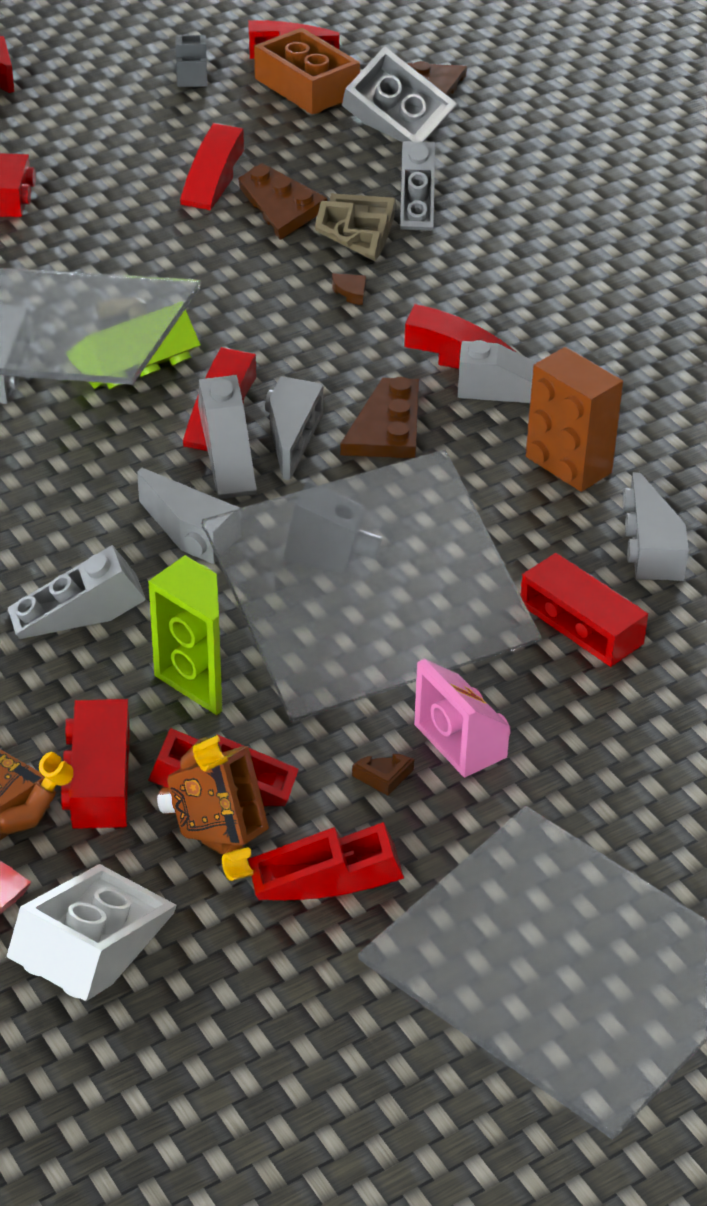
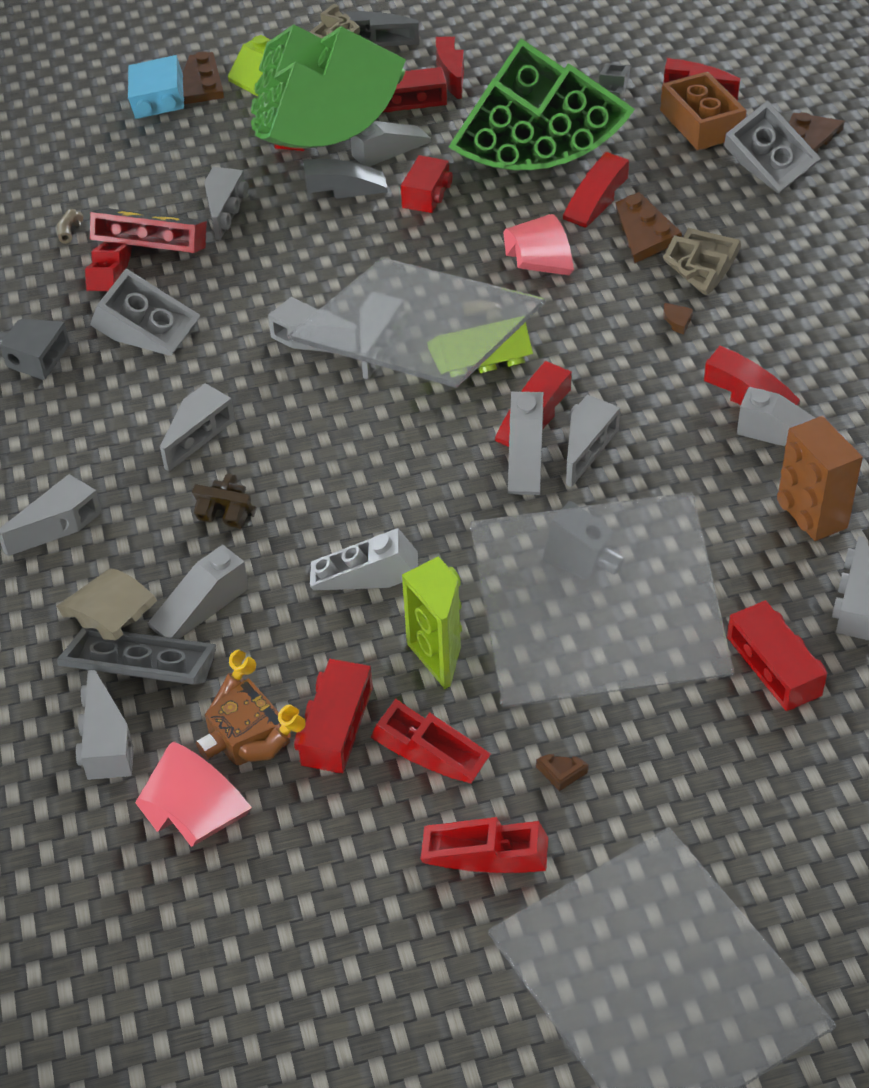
camera: 20 degrees right, 5 degrees up
white slope [7,864,177,1001] -> none
light grey slope [137,468,241,564] -> none
dark orange torso [157,735,269,881] -> none
reddish brown wing [340,377,419,459] -> none
light grey slope [400,141,435,231] -> none
bright pink slope [414,659,511,778] -> none
none -> bright green brick [448,38,635,170]
none -> coral slope [503,214,574,276]

